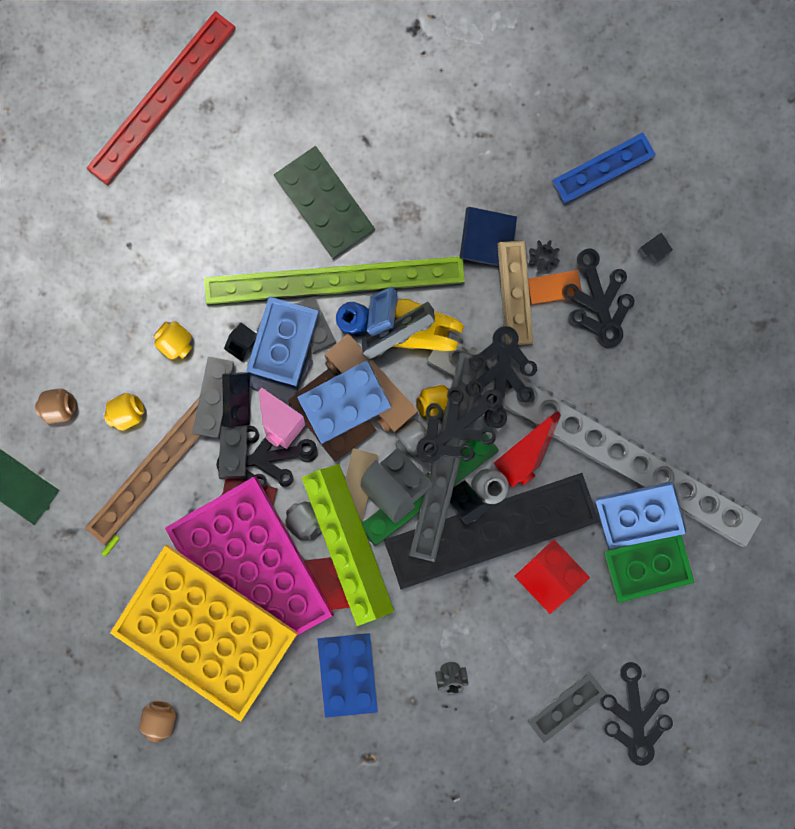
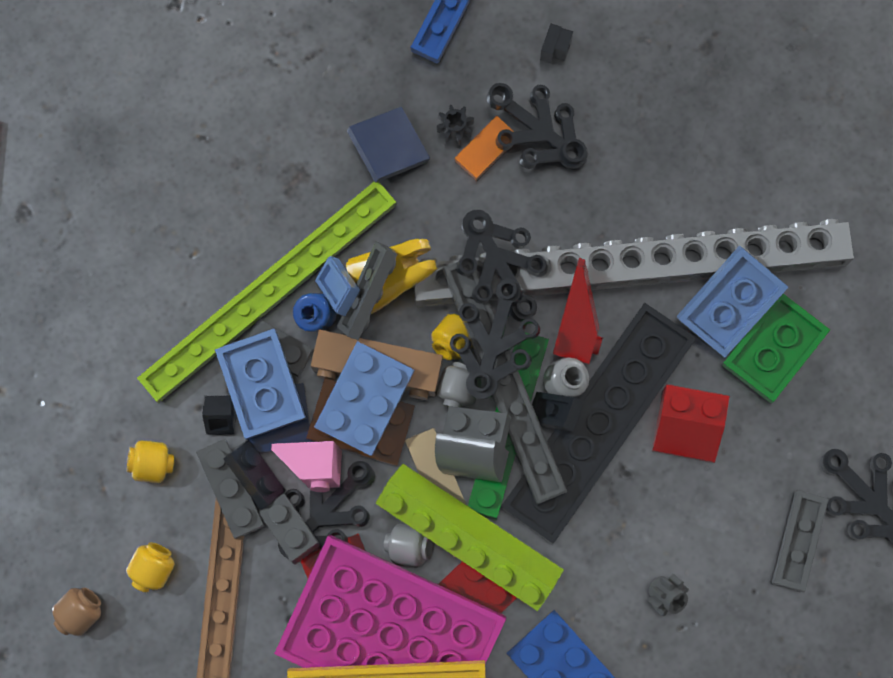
camera: 30 degrees left, 5 degrees down
dark green plate [273,145,375,259] -> none
tan tile [497,241,533,346] -> none

